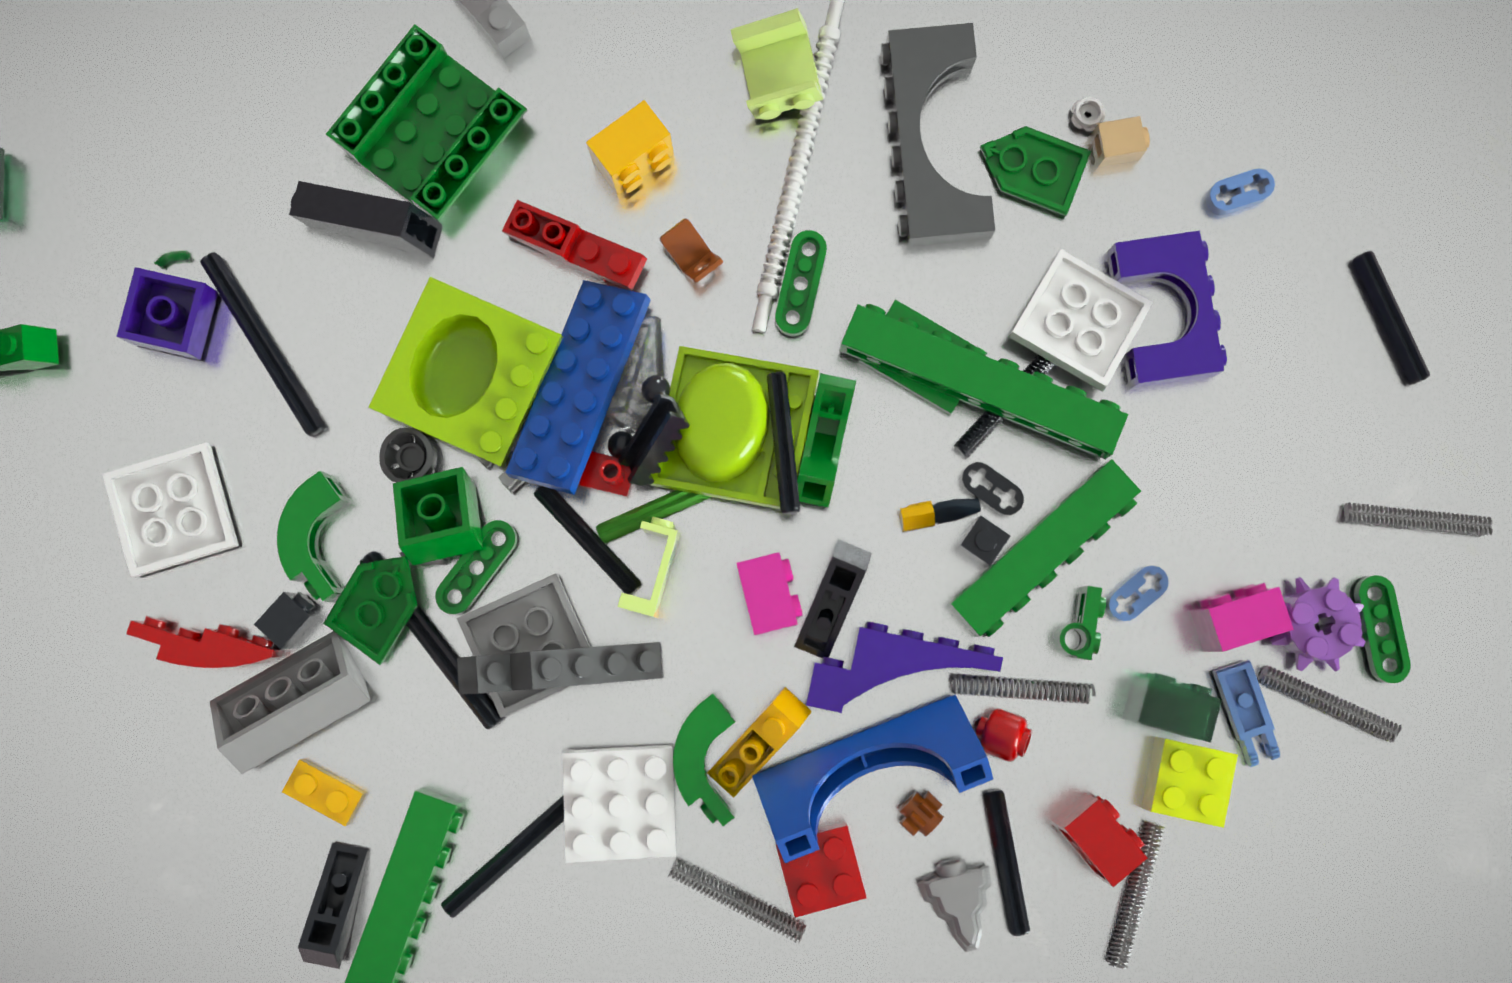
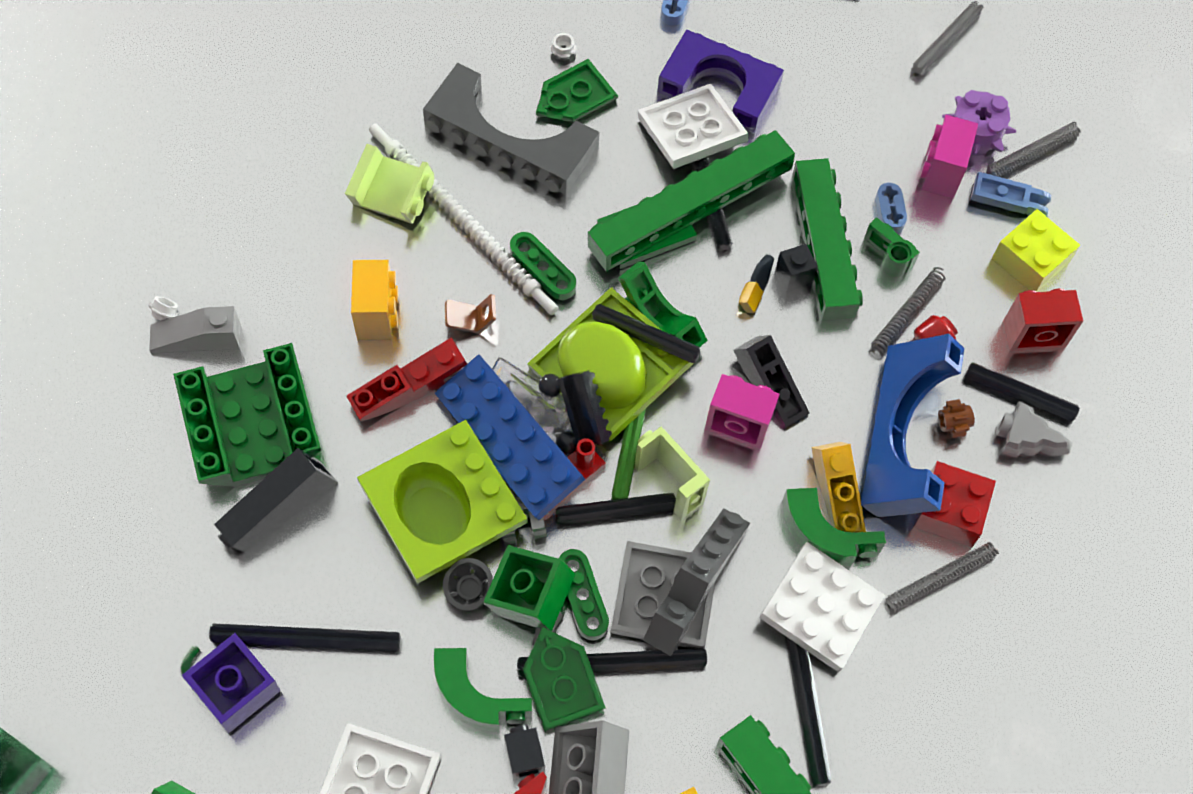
camera: 60 degrees left, 20 degrees down
dark purple arch [805,621,1003,713] -> none
black beam [960,462,1024,516] -> none
tan brick [1092,116,1150,167] -> none
light grey axle [1107,821,1165,969] -> none
clear green brick [1122,672,1222,743] -> none
green plate [1354,575,1411,683] -> none

